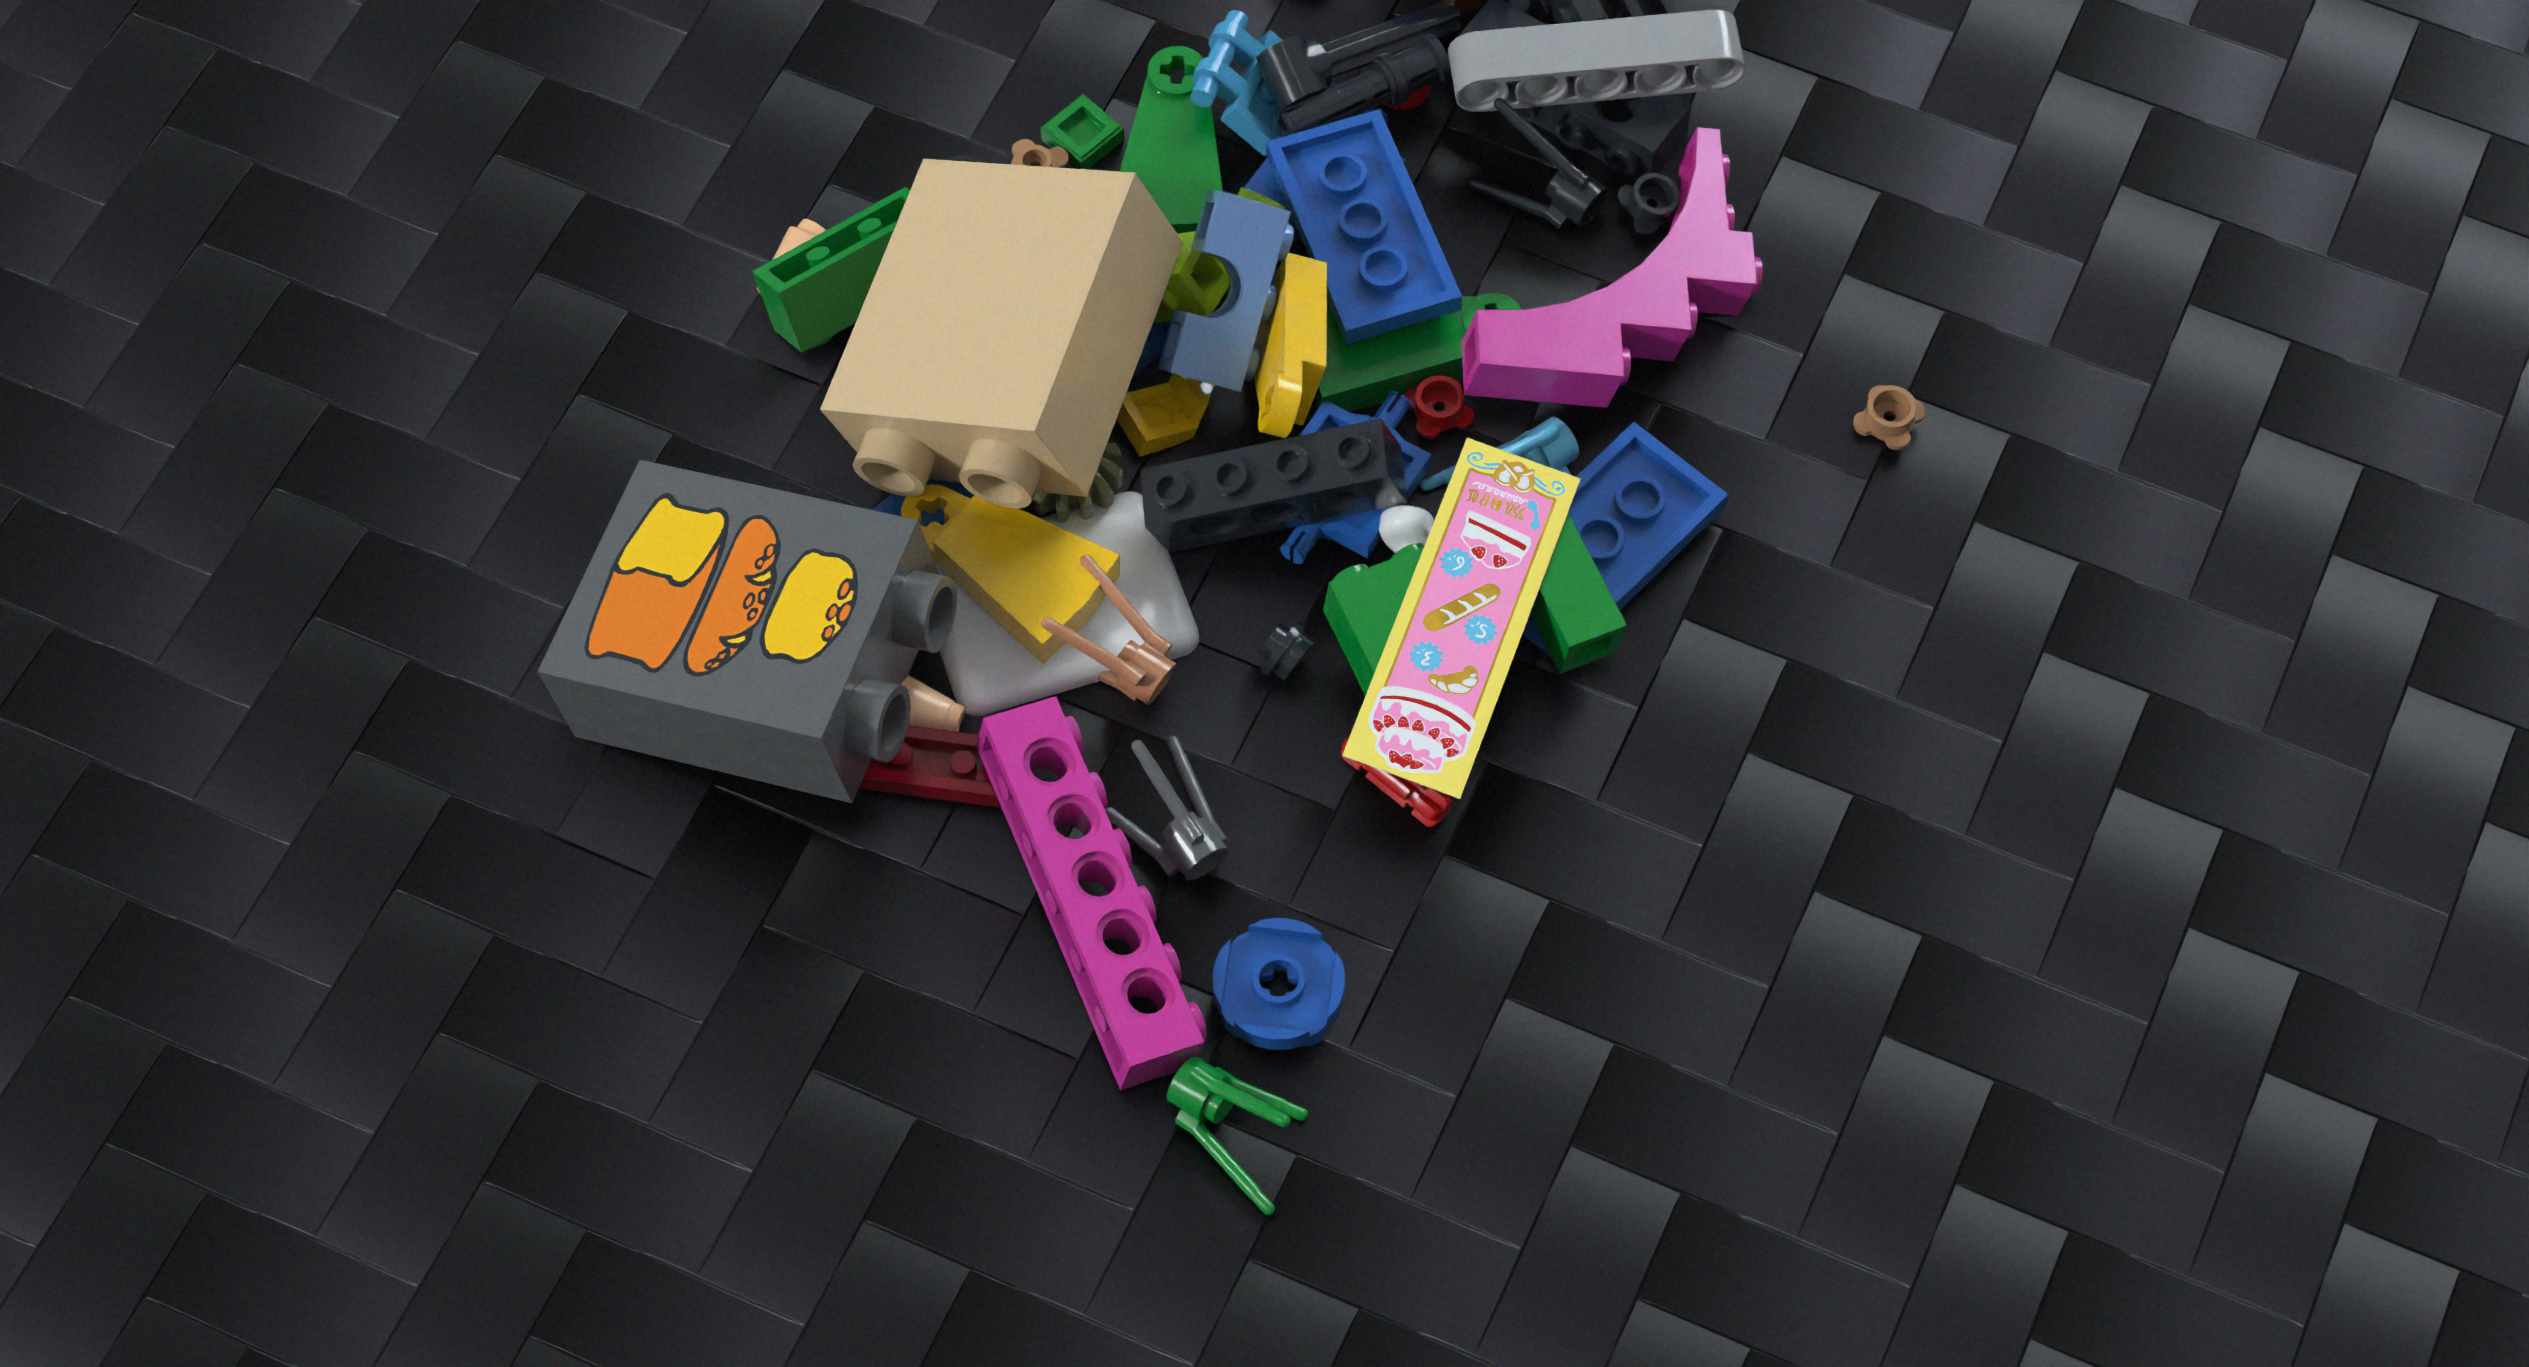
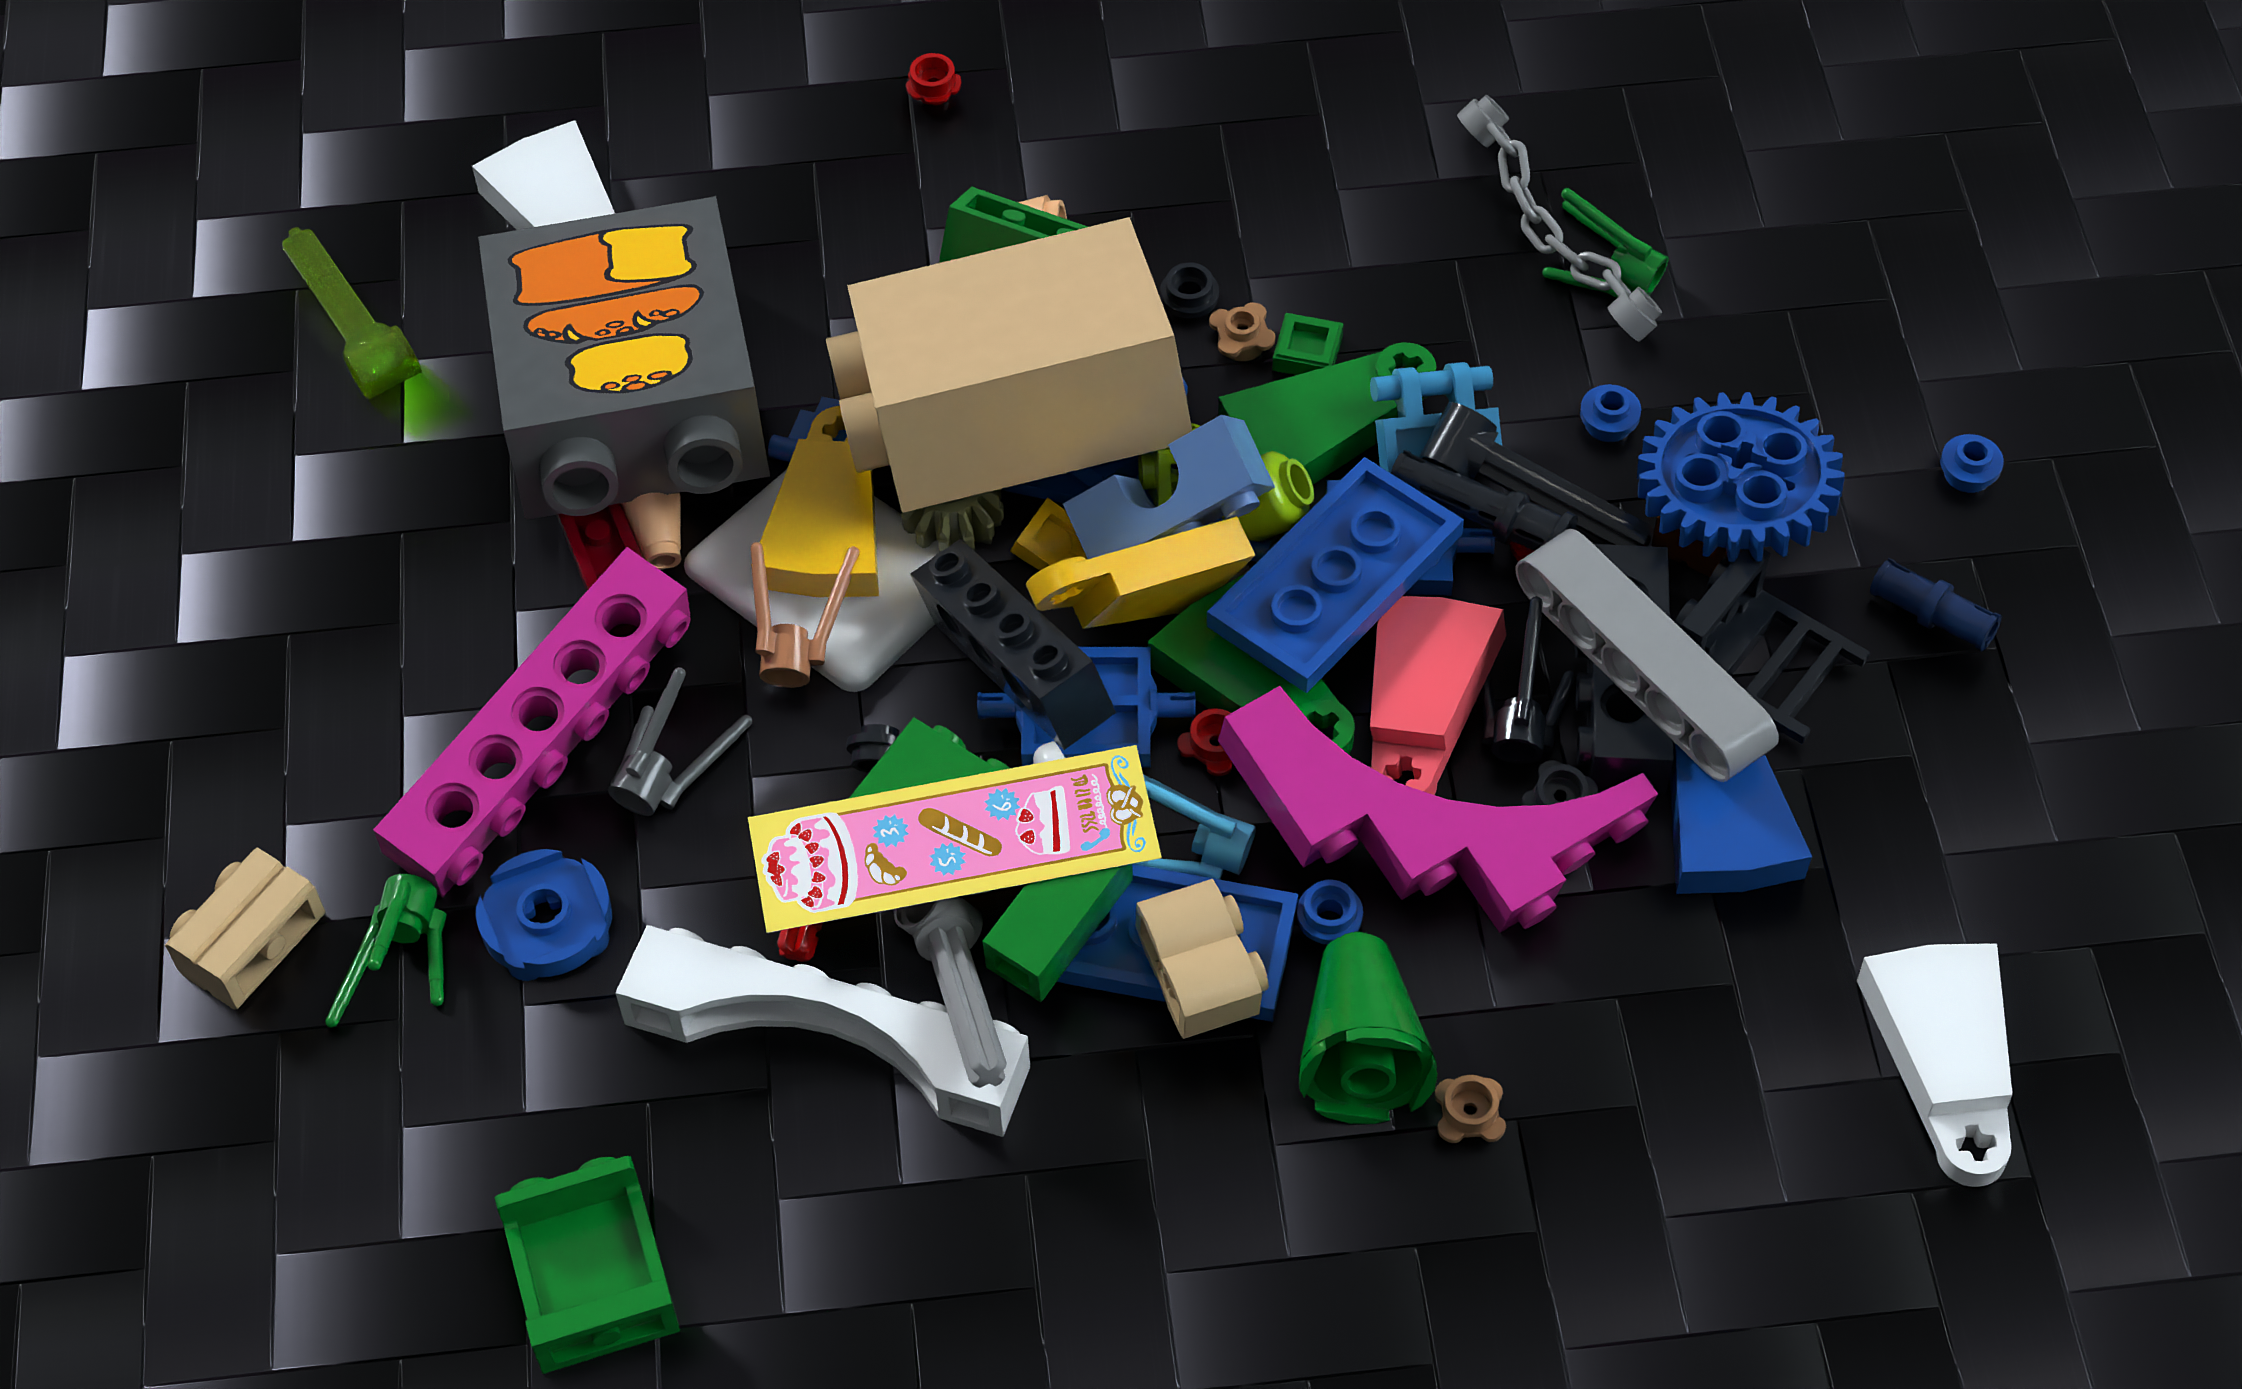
camera: 60 degrees right, 5 degrees down
none -> tan brick [165,847,326,1010]
none -> clear neon green axle [282,227,422,400]
none -> white piece [472,120,615,230]
none -> green panel [495,1156,680,1374]
none -> white arch [616,925,1030,1137]
none -> light grey axle [894,896,1007,1088]
none -> red plate [906,53,961,105]
none -> tan brick [1135,879,1269,1039]
none -> blue plate [1297,880,1363,945]
none -> green cone [1298,932,1438,1124]
none -> coral piece [1370,596,1506,795]
none -> blue piece [1670,741,1812,894]
none -> white piece [1857,943,2012,1187]

